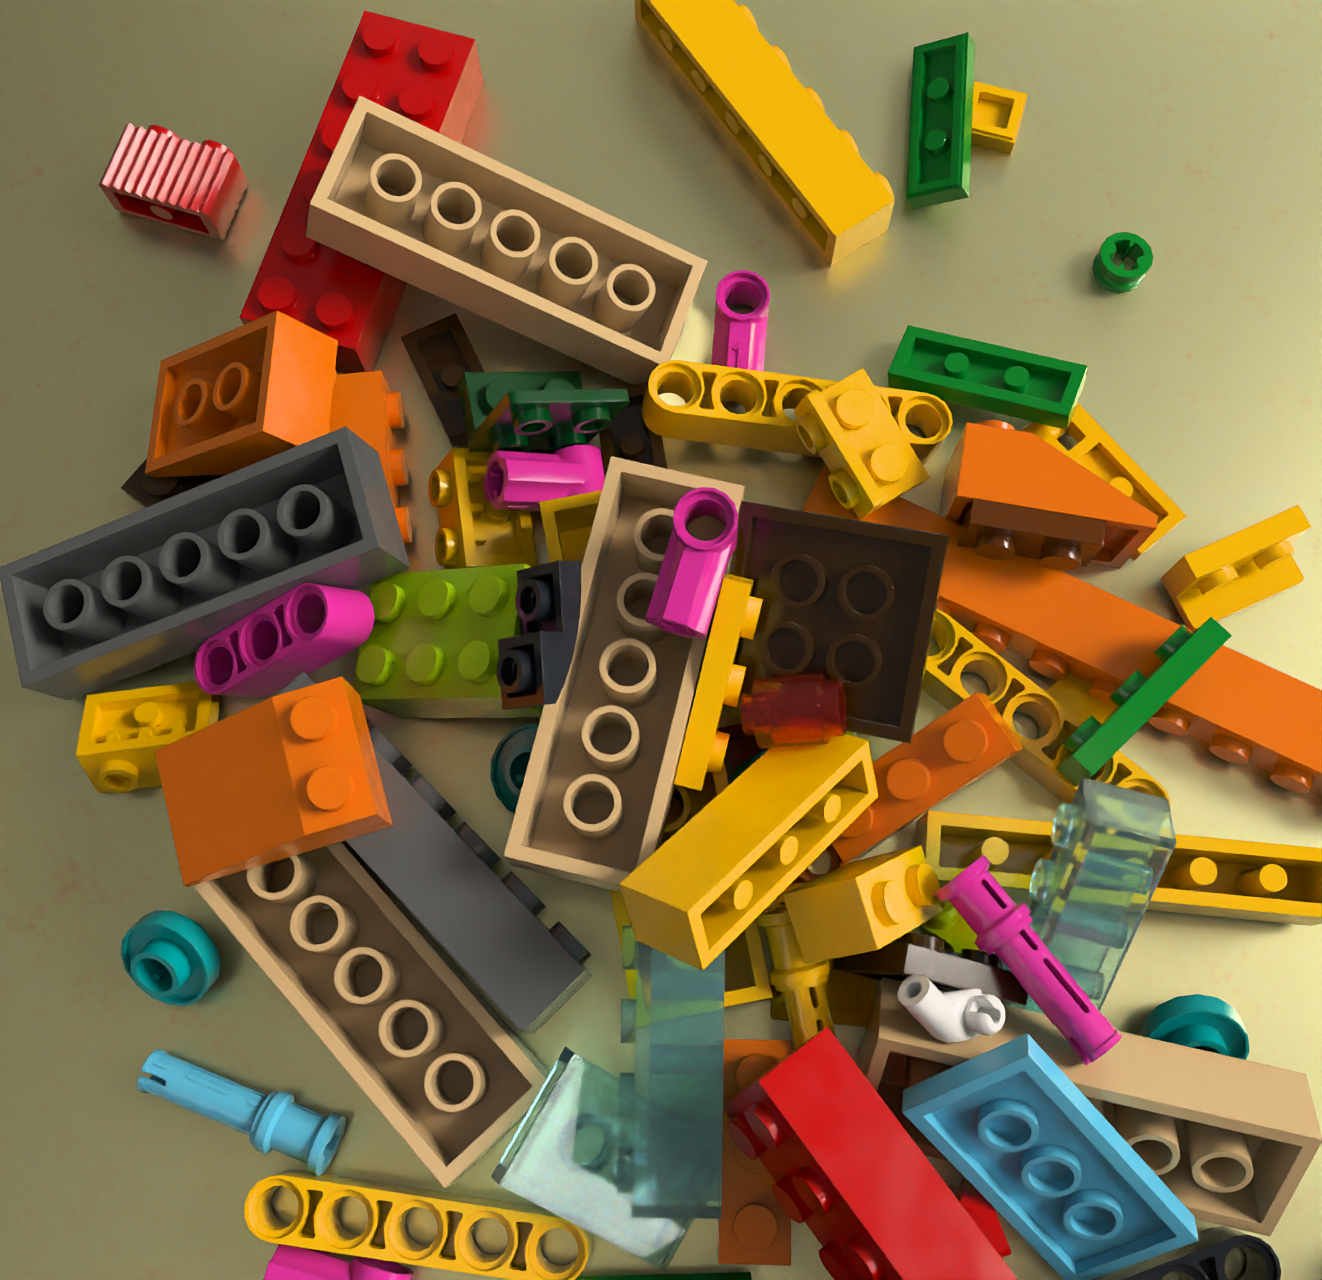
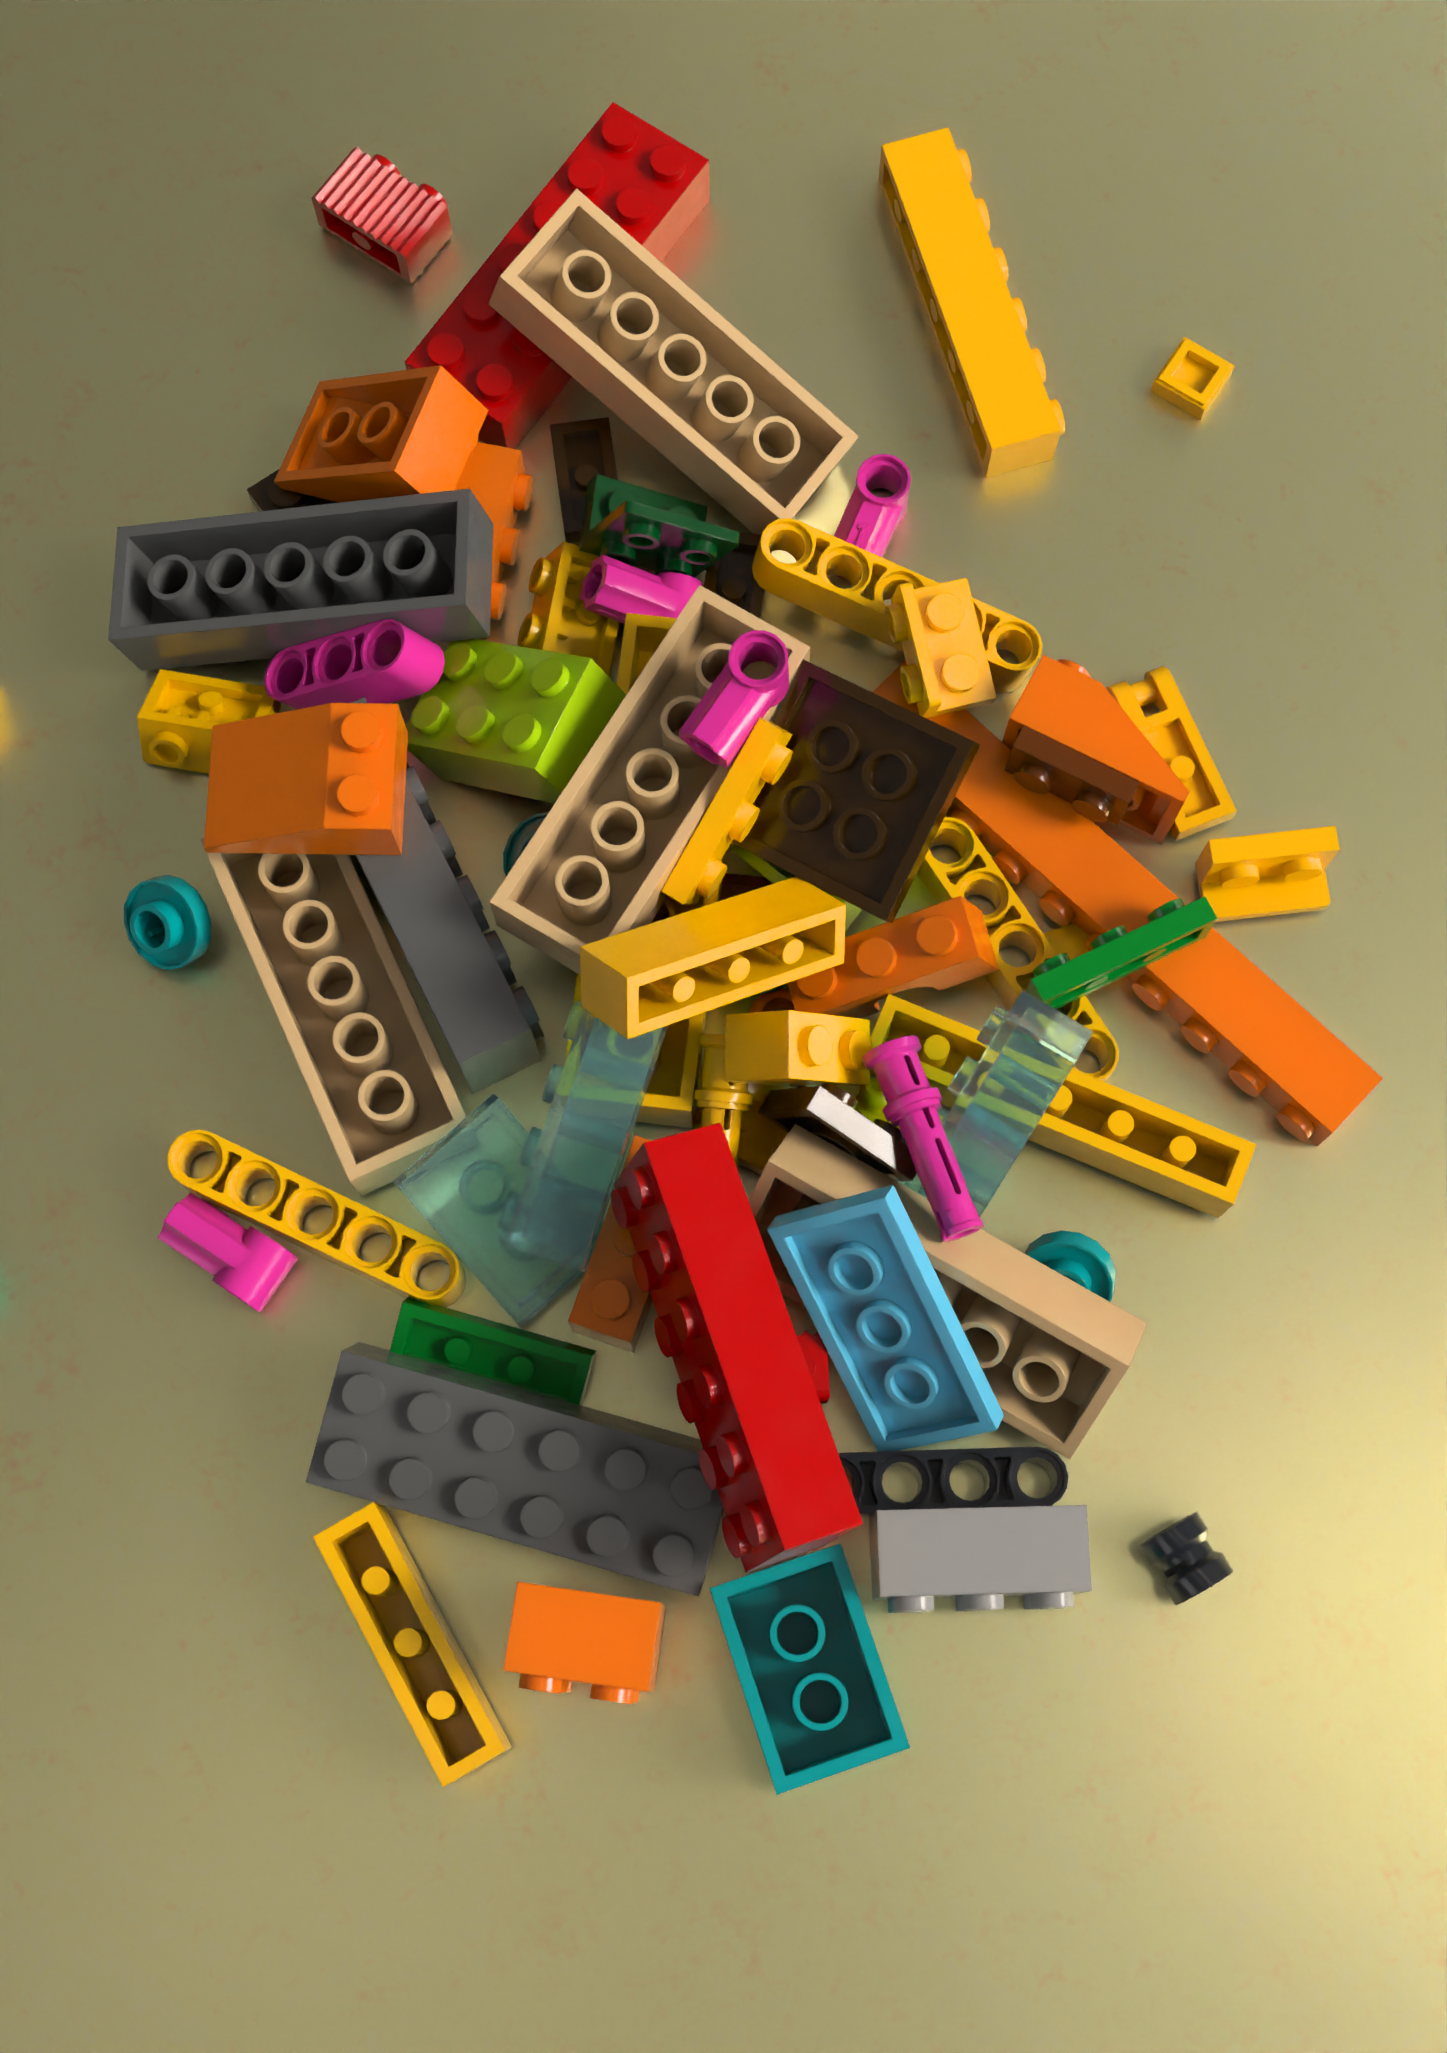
camera: 15 degrees right, 0 degrees up
medium azure pin [137,1049,346,1176] -> none
black slope [496,560,581,710] -> none
clear red brick [740,674,847,749] -> none
green plate [887,325,1087,430] -> none
white arm [897,974,1005,1043] -> none
green tile [906,32,975,209] -> none
green bush [1092,232,1153,293] -> none

